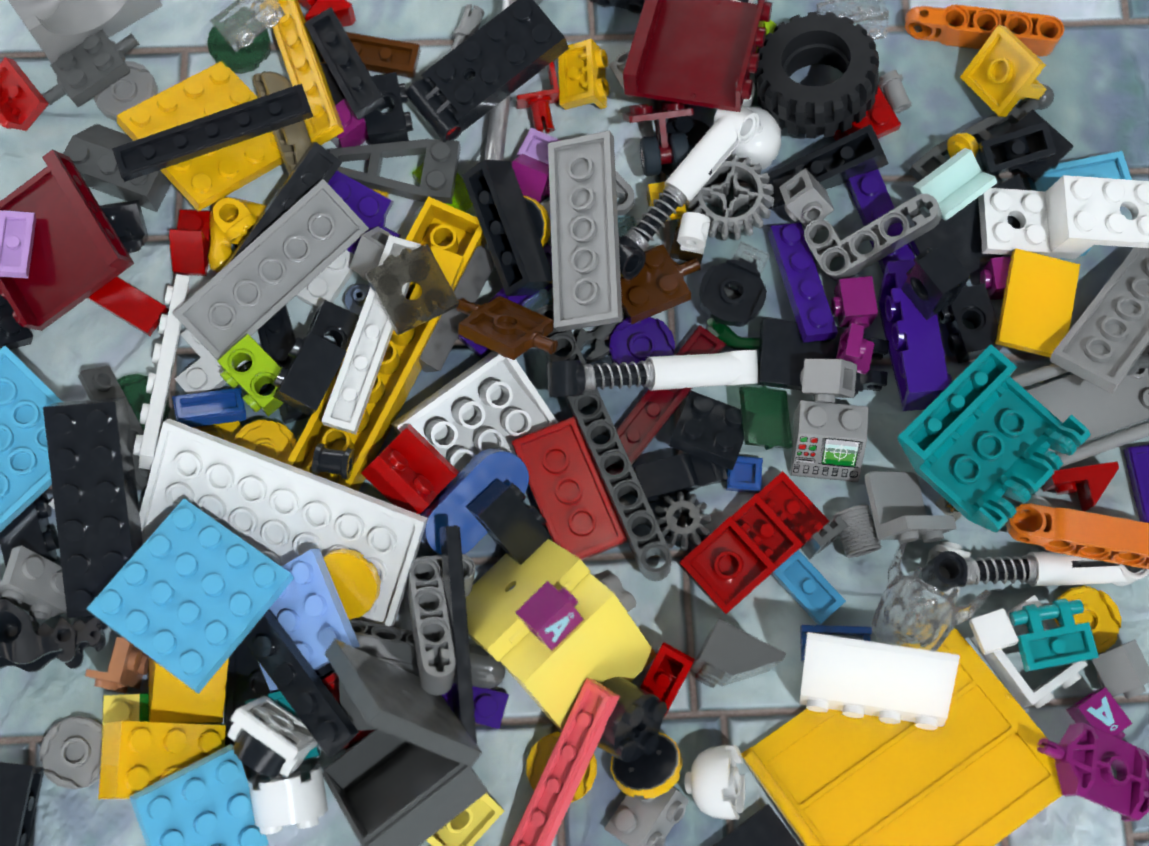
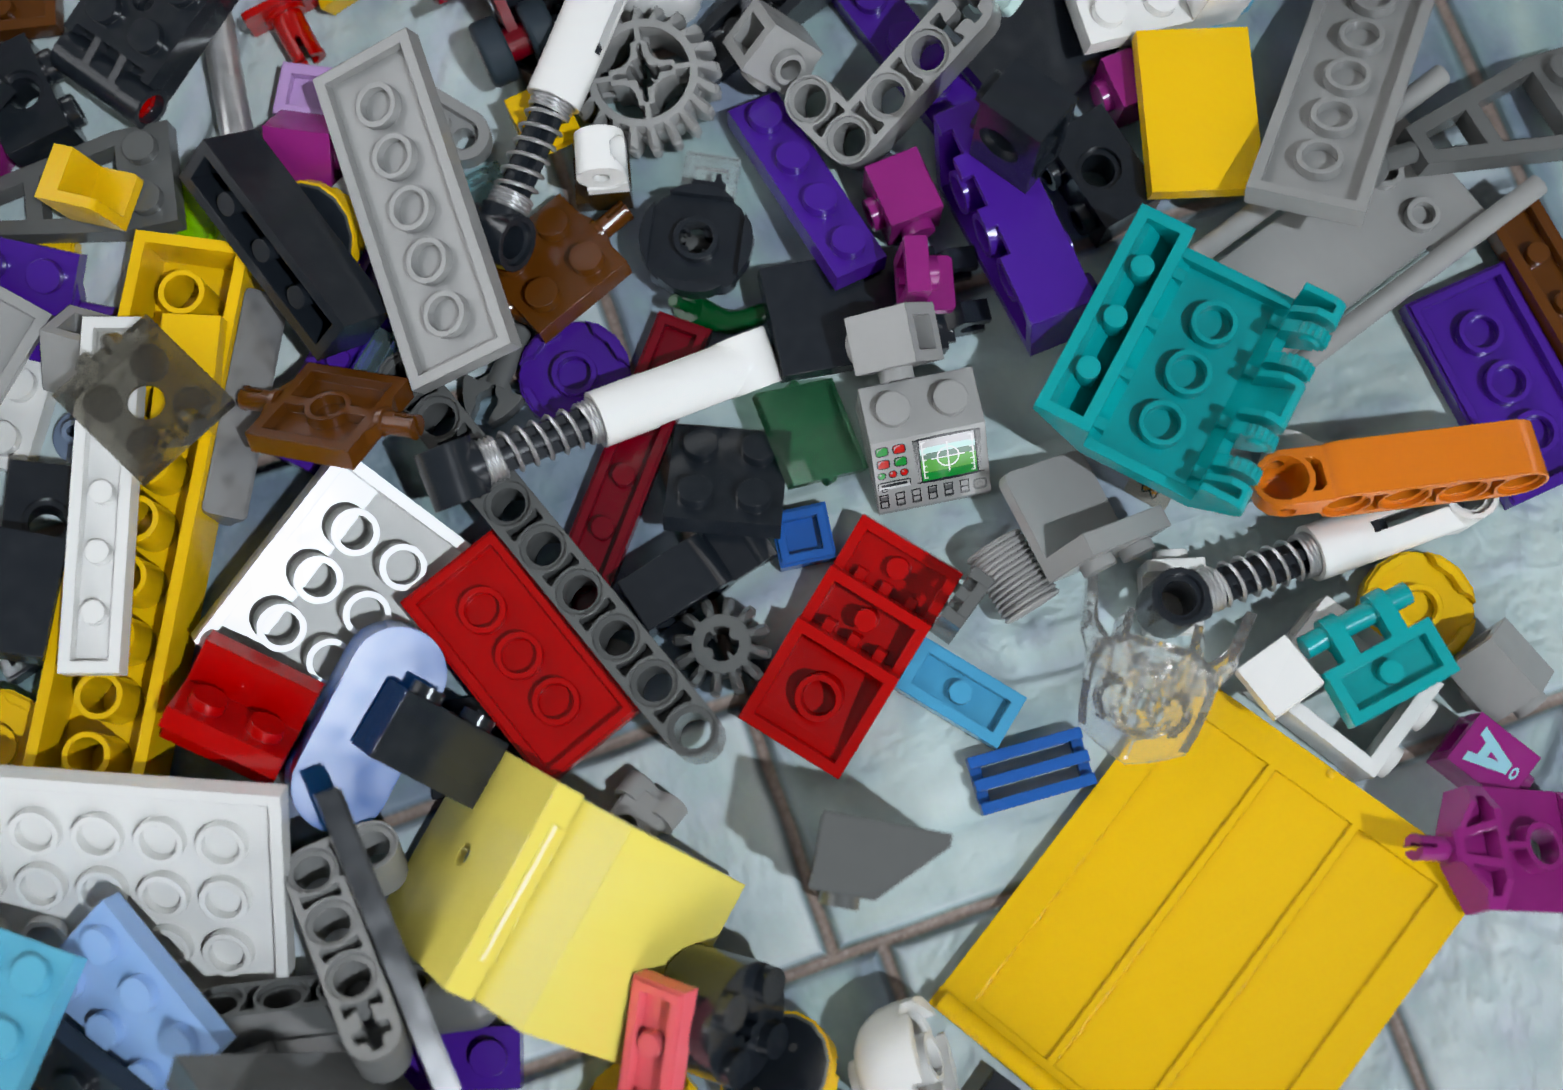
camera: 15 degrees left, 5 degrees up
black bush [312,443,354,480] -> none
yellow tile [323,549,381,620] -> none
magenta brick [515,581,584,651] -> none
red slope [641,642,695,717] -> none
white slope [800,632,959,730] -> none
red slope [1042,461,1119,512] -> none
none -> yellow panel [34,143,144,232]

